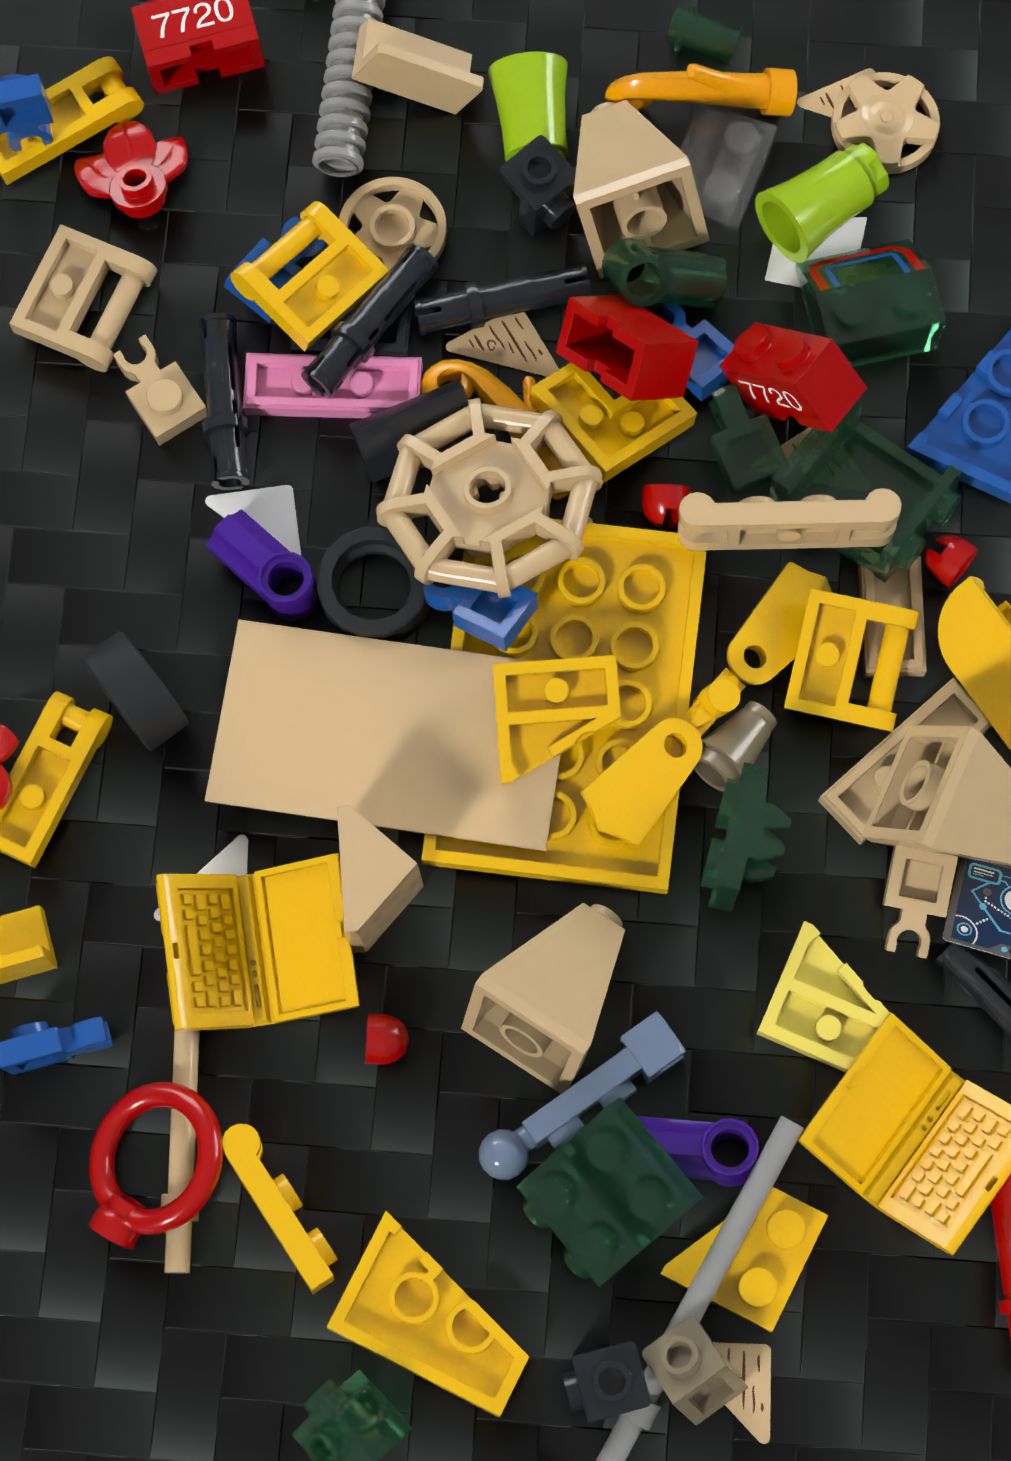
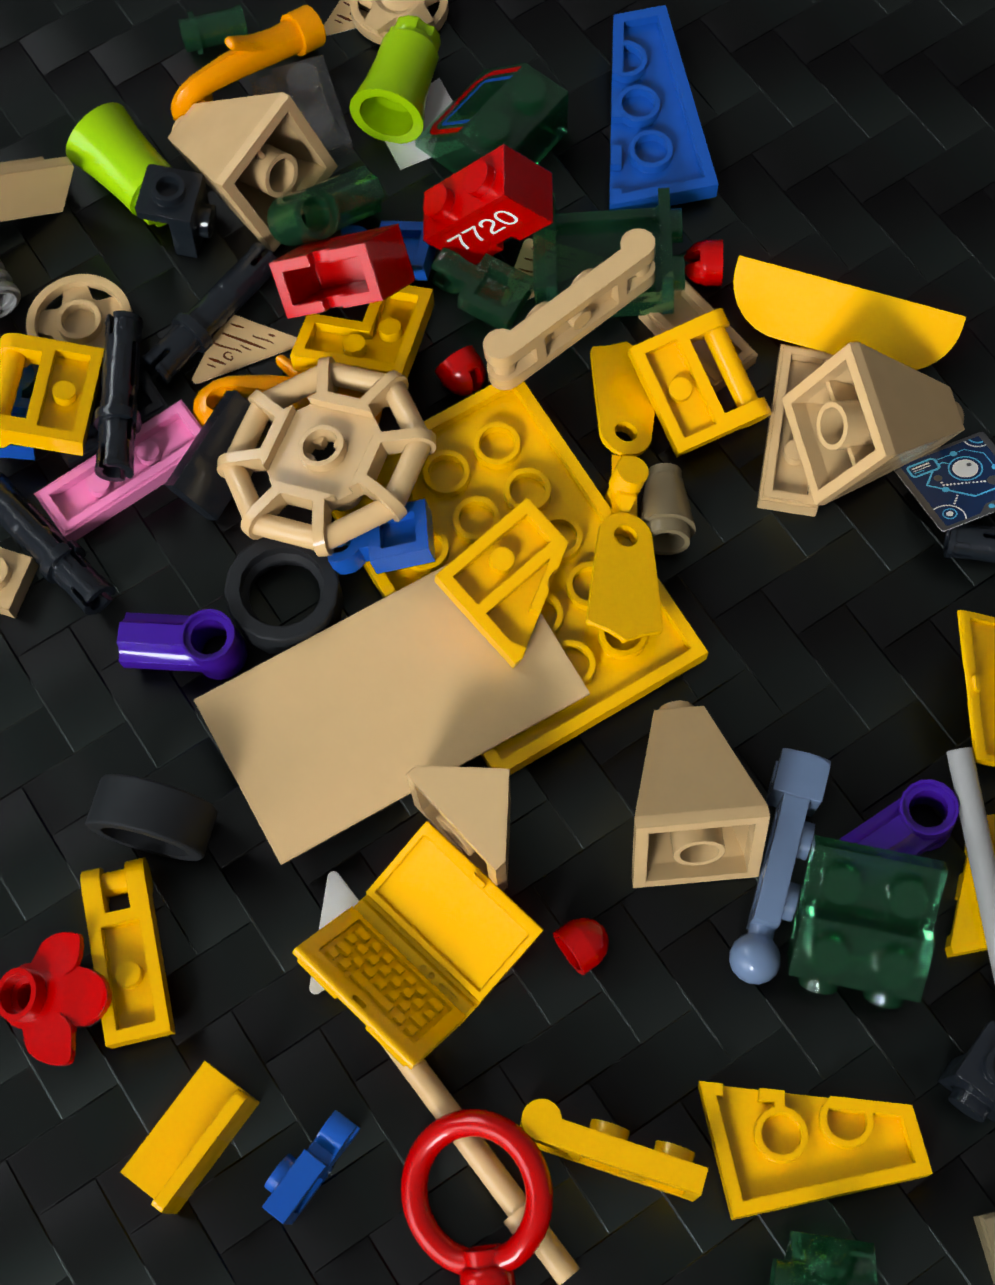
camera: 40 degrees left, 5 degrees down
white sticker [205,485,301,556] -> none
clear green piece [700,762,792,912] -> none
light yellow wing [757,921,890,1073] -> none
tan plate [882,845,958,959] -> none

